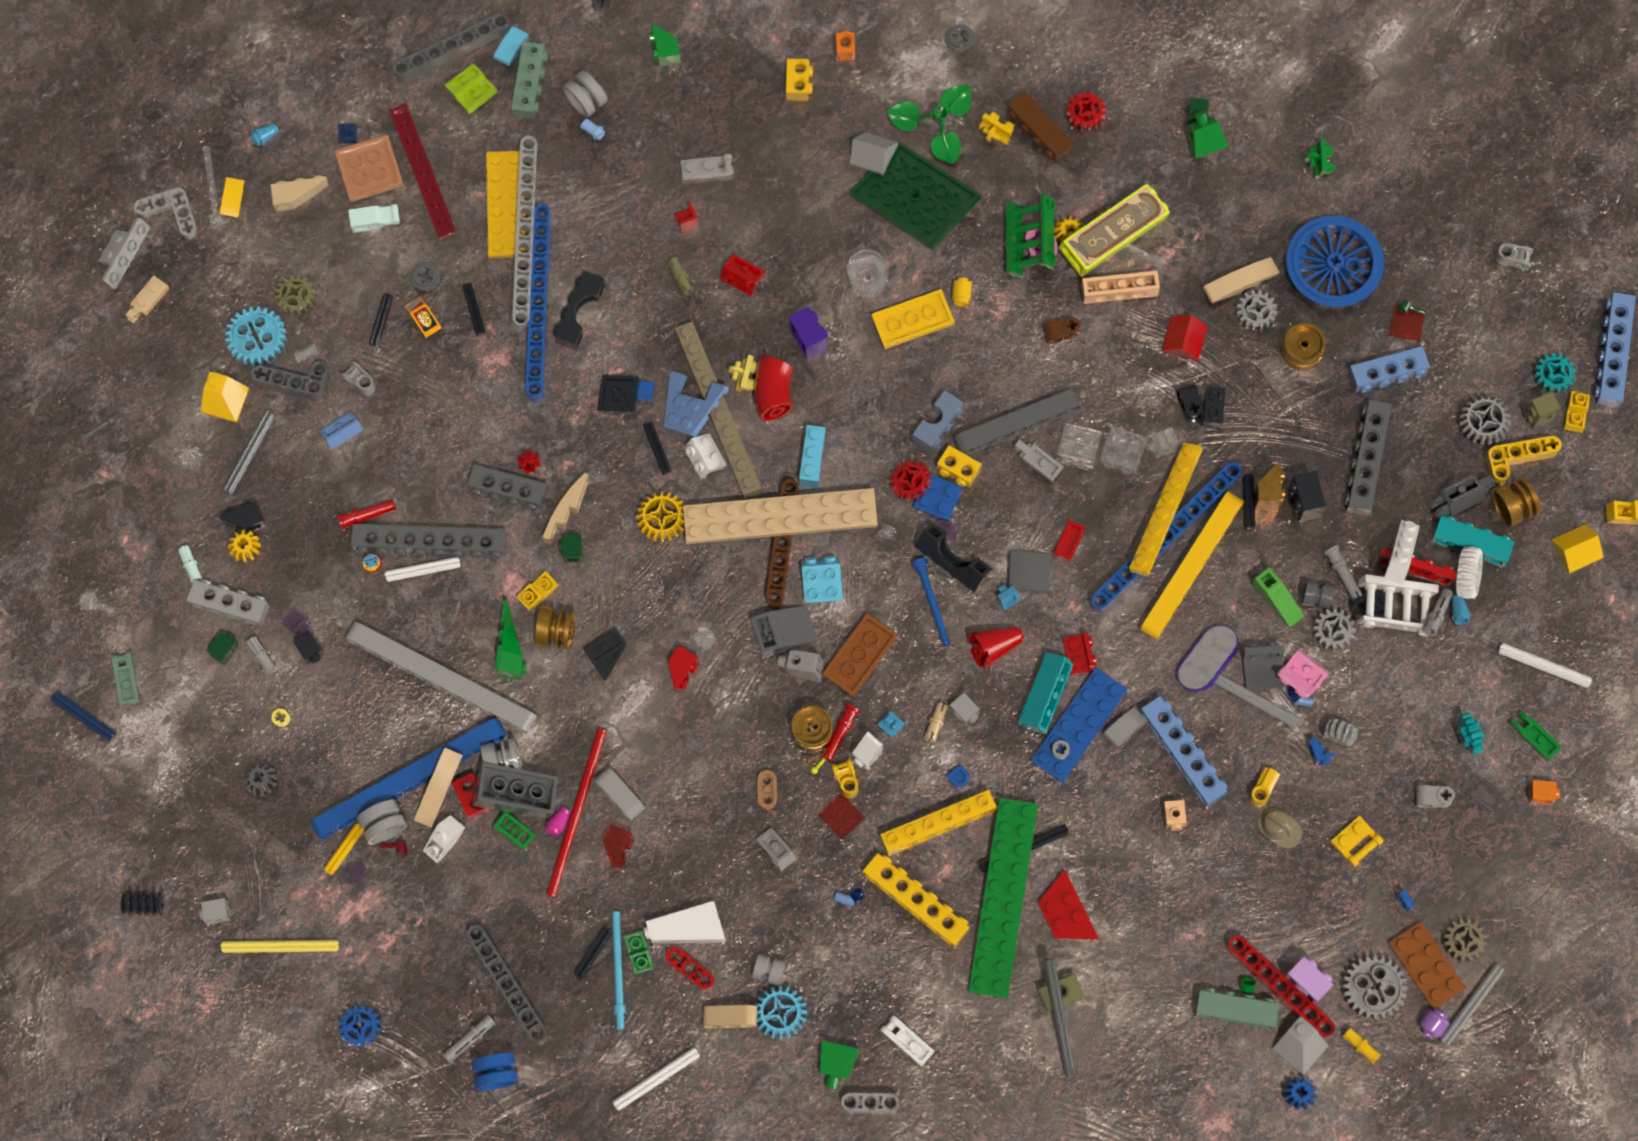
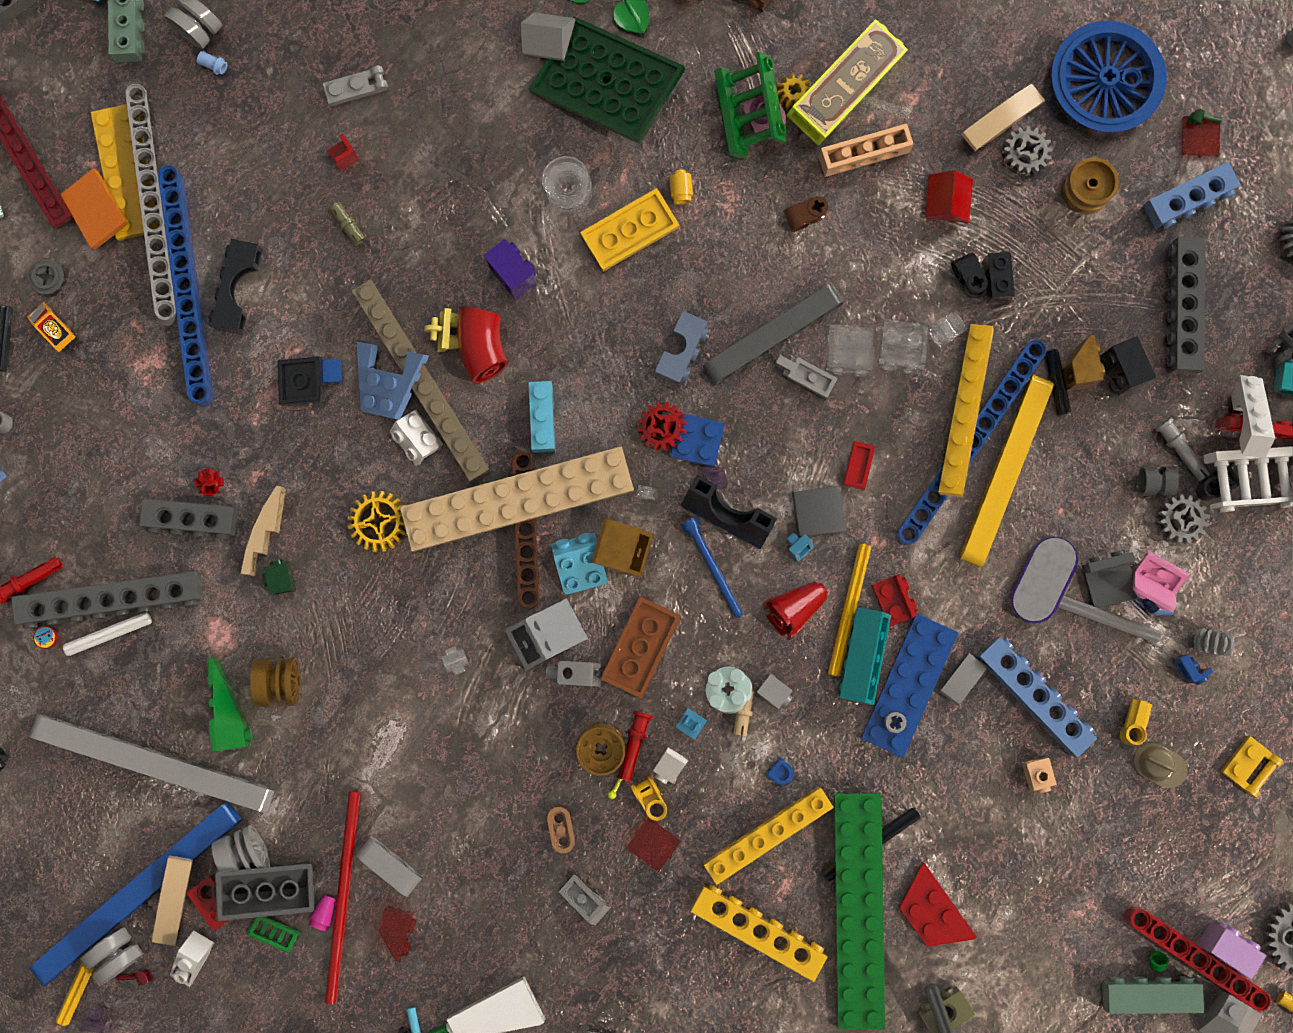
camera: 15 degrees left, 10 degrees up
lime slope [445,64,498,114] -> none
black axle [462,283,486,336] -> none
yellow slope [516,571,560,611] -> none
black wing [584,629,627,681] -> none
black axle [643,422,671,475] -> none
red slope [668,645,700,694] -> none
red bracket [720,254,766,296] -> none
arm [834,888,863,906] -> none
yellow brick [937,445,982,488] -> none
bright green slope [1252,567,1304,628] -> none
none -> orange tile [60,168,129,250]
none -> pearl gold slope [592,518,654,578]
none -> light aqua plate [706,666,752,714]
none -> yellow axle [828,543,871,677]

